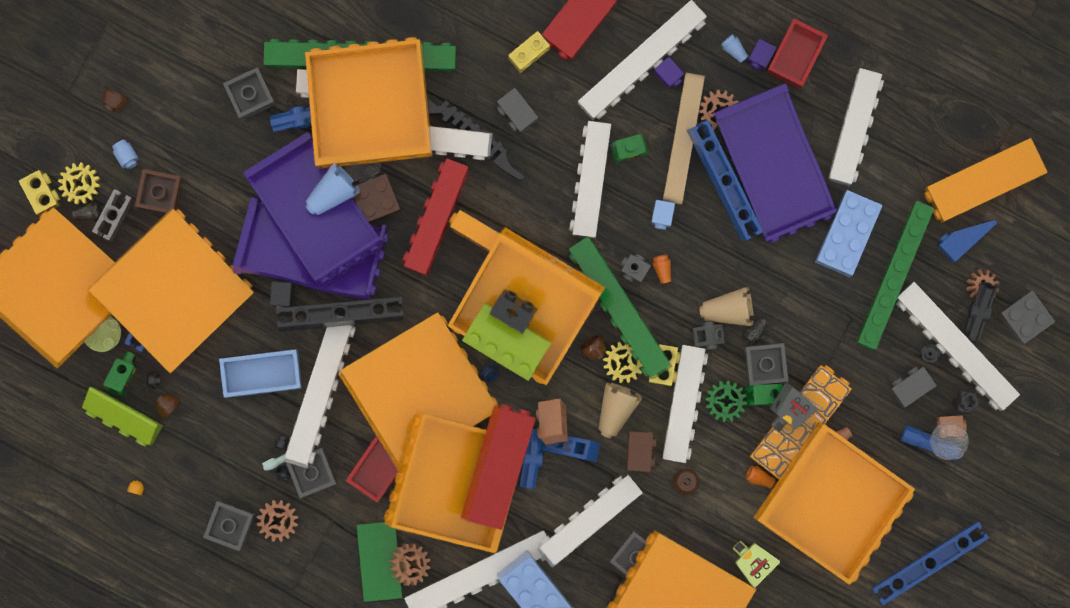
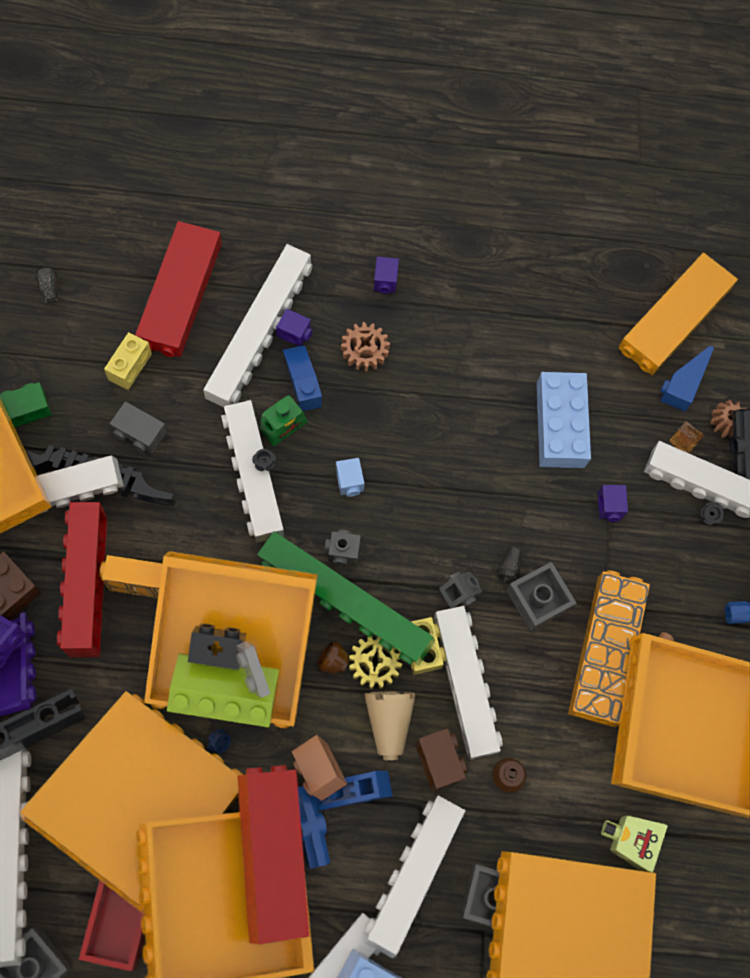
camera: 30 degrees left, 15 degrees down
orange cone [652,254,671,284] -> none
tan beam [663,72,705,204] -> none
blue piece [687,120,763,241] -> none
tan cone [700,287,753,326] -> none
green gear [705,380,747,422] -> none
dark purple panel [713,83,837,243] -> none
light blue cone [721,34,749,63] -> none
green torso [744,384,782,406] -> none
orange cone [745,465,776,489] -> none
red piece [766,19,828,90] -> none
dark grey torso [771,382,818,432] -> none
white brick [828,68,884,186] -> none
green brick [855,201,934,351] -> none
dark grey brick [890,366,937,408] -> none
none -> light grey plate [236,641,270,698]
none -> black plate [252,449,276,472]
none -> blue slope [283,345,322,411]
none -> dark purple brick [598,485,628,522]
none -> clear orange slope [670,422,704,453]

